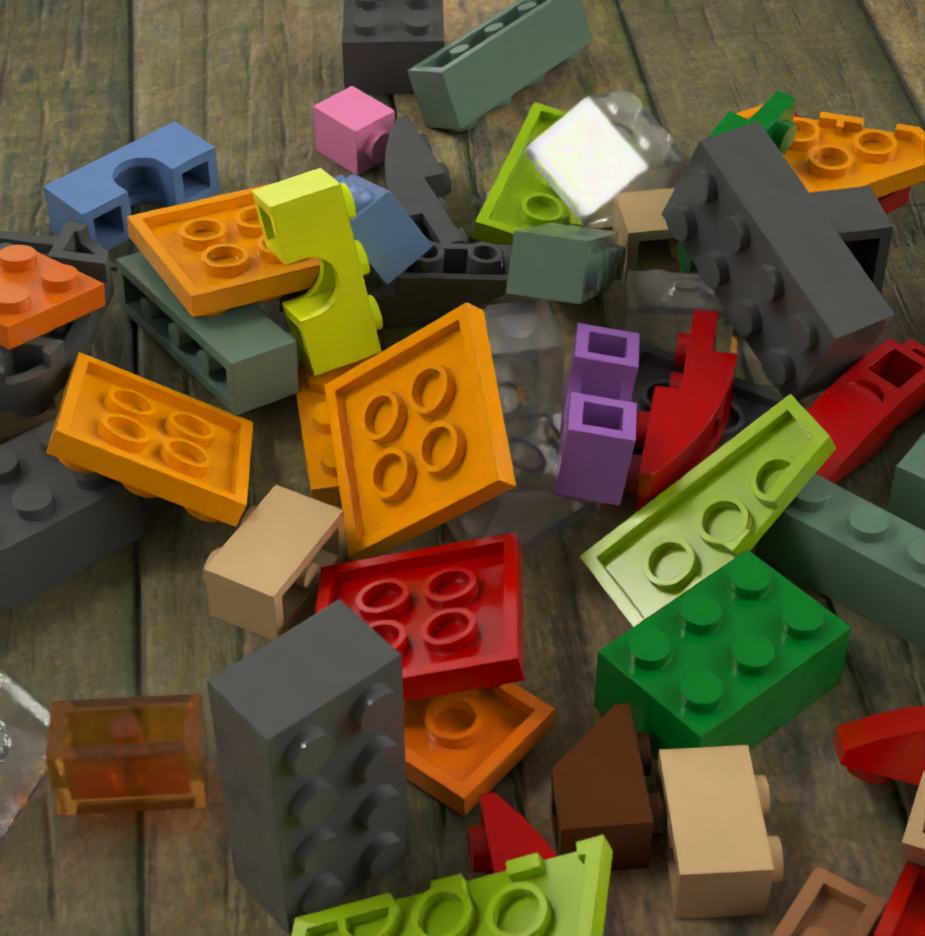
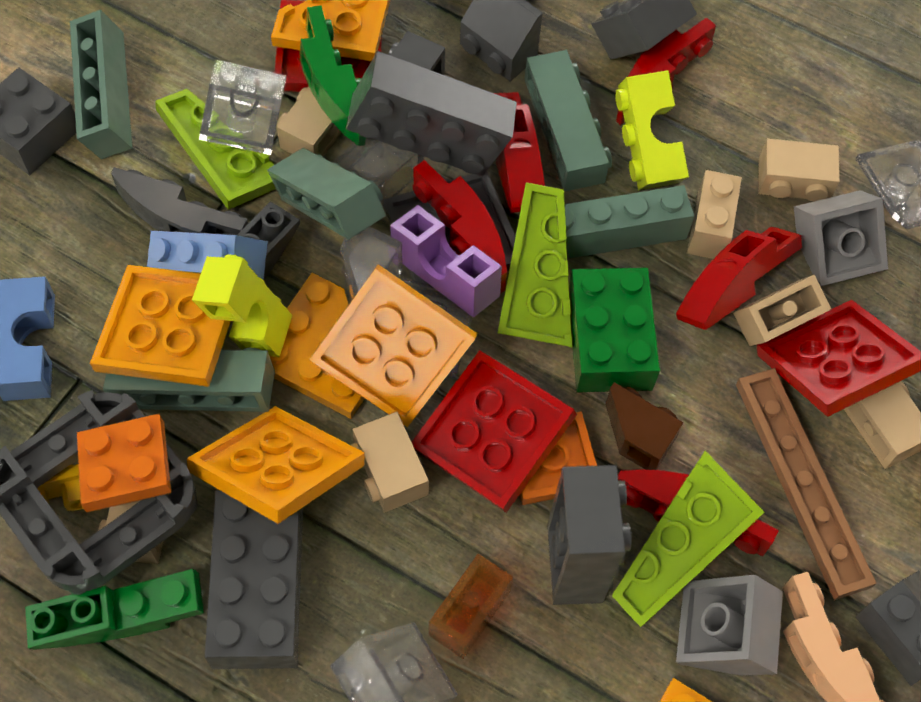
camera: 55 degrees left, 20 degrees up
bright pink brick [313,86,395,176] -> none
tan brick [655,745,784,920] -> none

